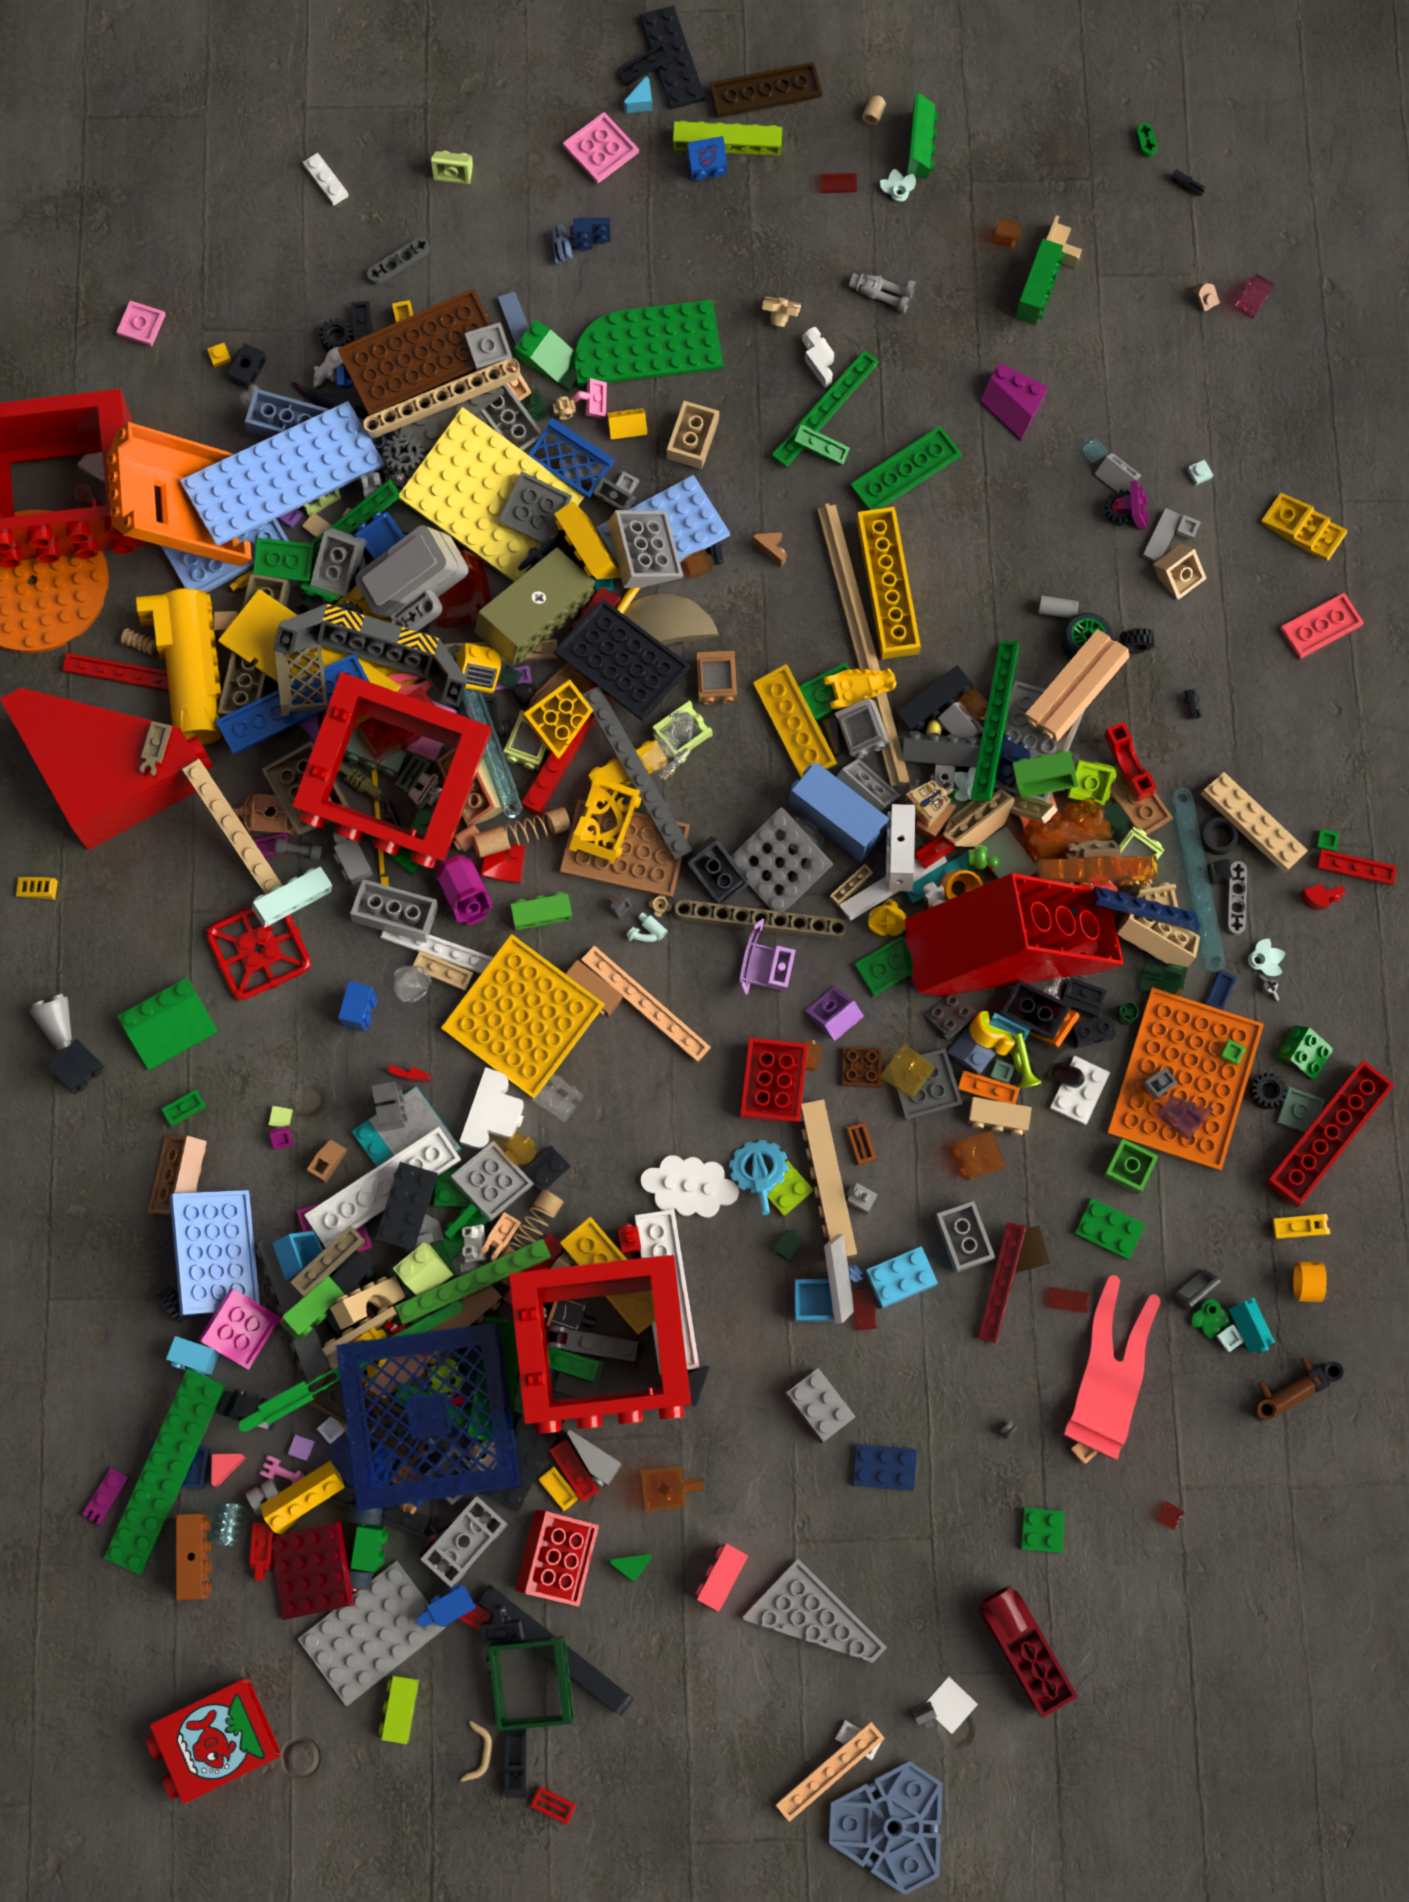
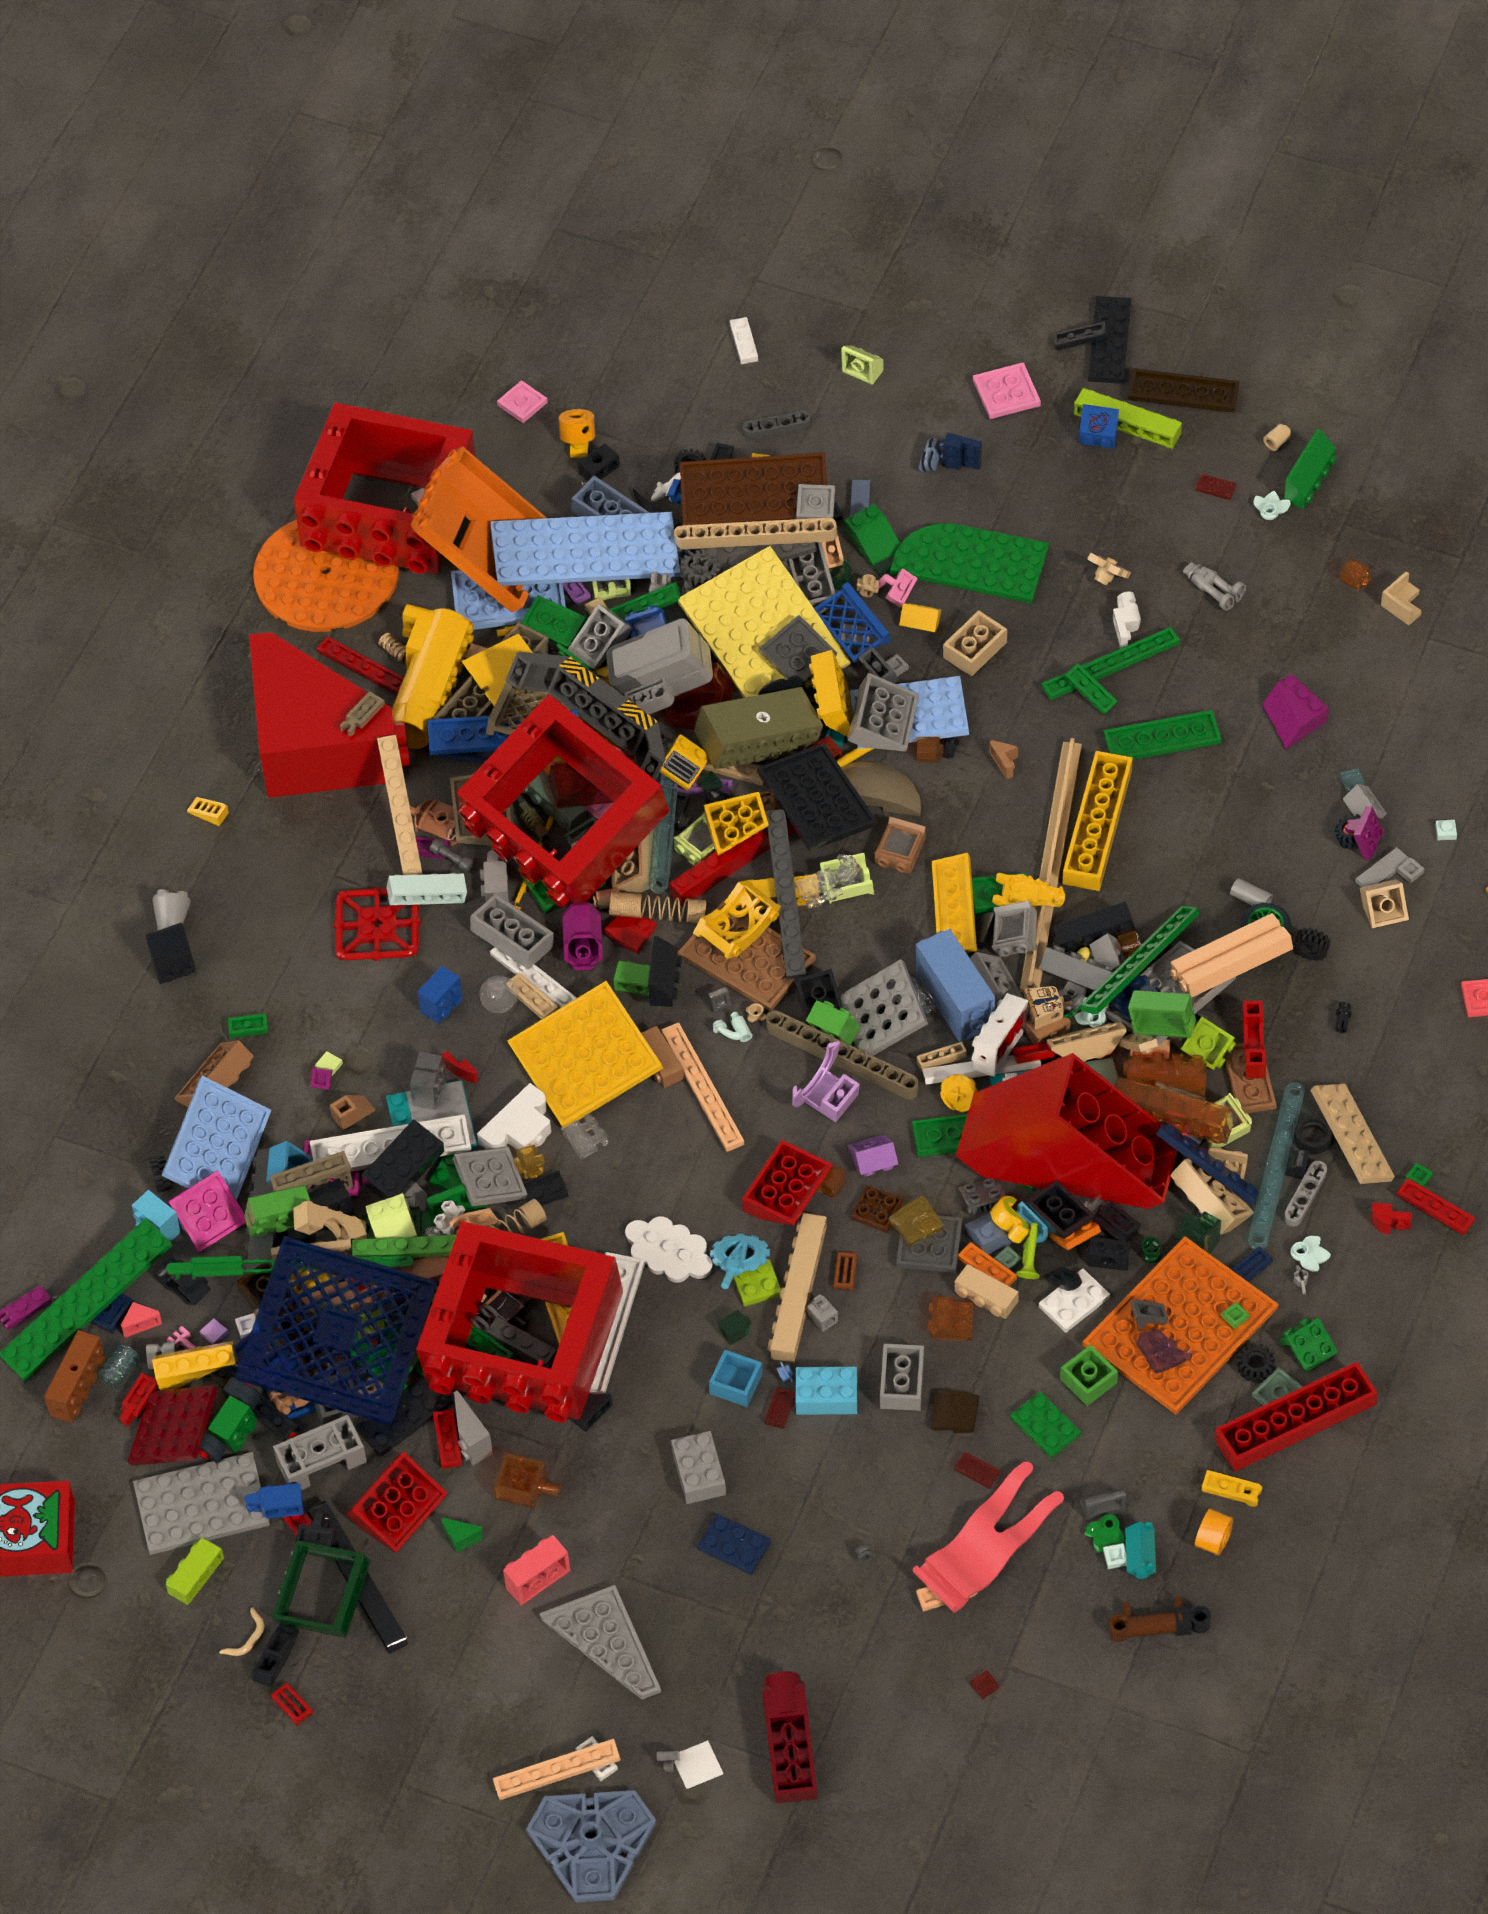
camera: 30 degrees right, 20 degrees down
green slope [117,978,218,1071] -> none
yellow tile [538,1467,580,1511] -> none
medium azure slope [624,77,652,113] -> none
light grey tile [824,1234,854,1324] -> none
dark red tile [977,1222,1027,1344] -> none
green brick [1015,239,1065,325] -> none
green plate [1021,1508,1065,1553] -> none
clear green brick [1098,802,1131,836] -> none
none -> light orange piece [559,409,595,444]
none -> black slope [648,936,682,1007]
none -> bright green brick [806,1000,860,1045]

